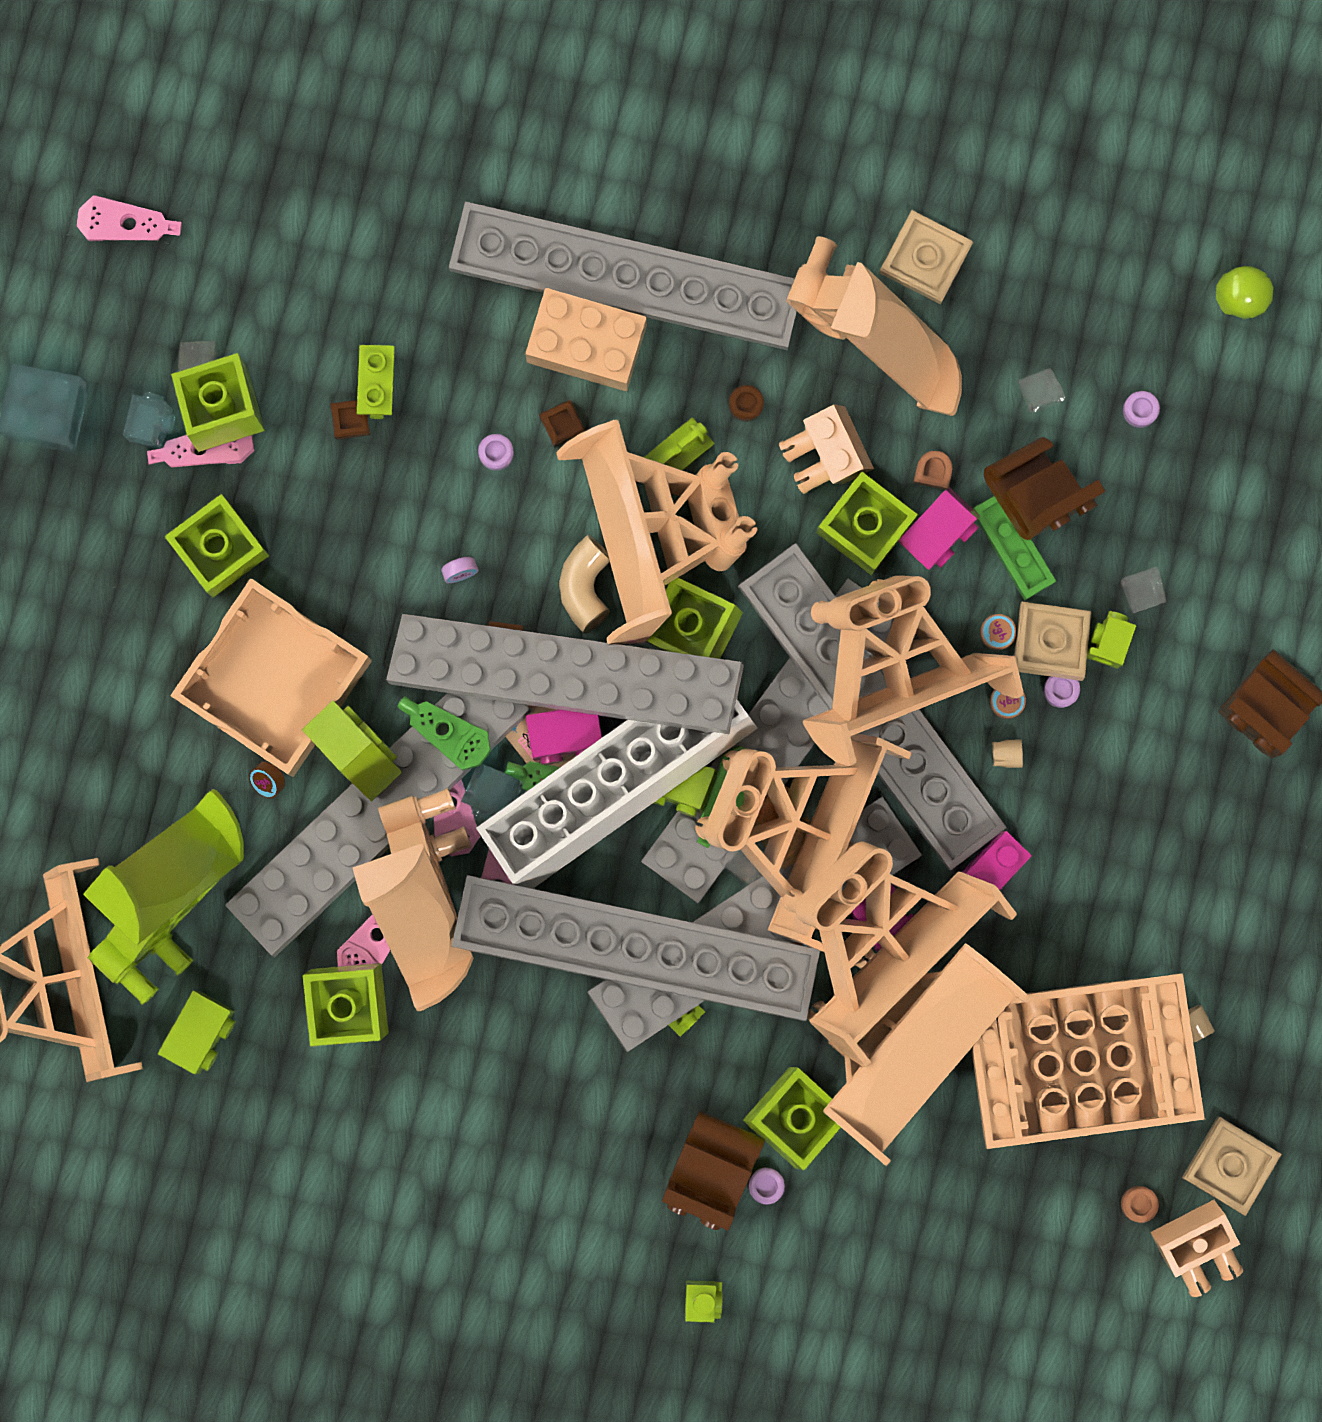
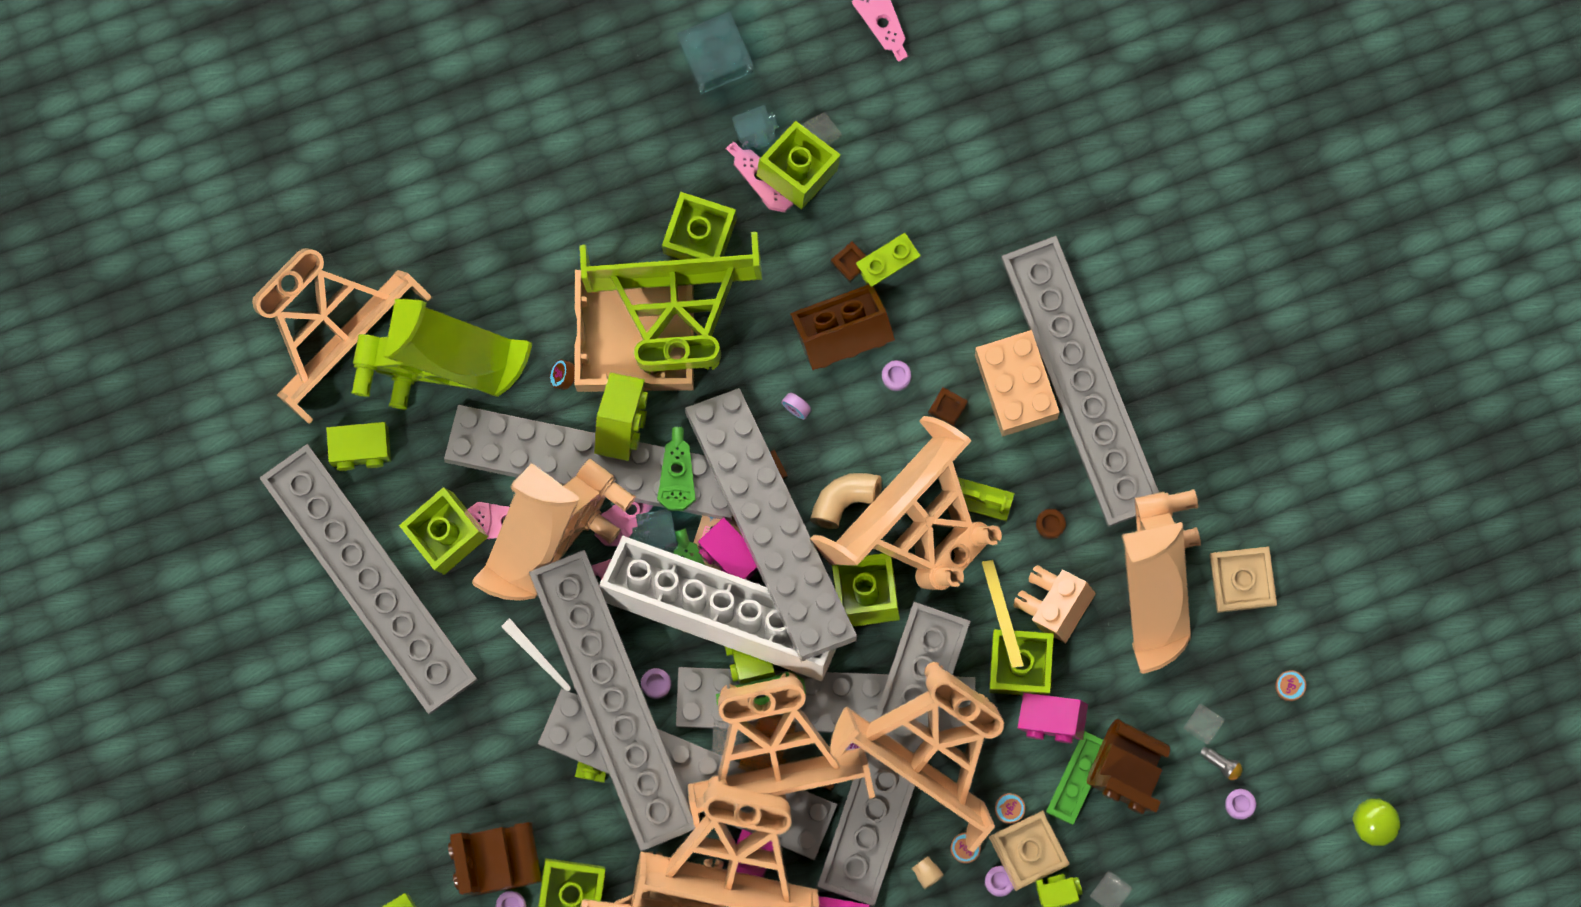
camera: 65 degrees right, 5 degrees down
nougat tile [913,451,952,490] -> none
none -> light grey plate [260,444,478,715]
none -> white sticker [501,619,571,691]
none -> lime piece [580,232,762,374]
none -> lavender tile [641,668,671,699]
none -> reddish brown slope [790,284,895,370]
none -> light yellow sticker [982,560,1024,668]
none -> flat silver piece [1200,746,1243,780]
none -> tile [1275,671,1306,701]

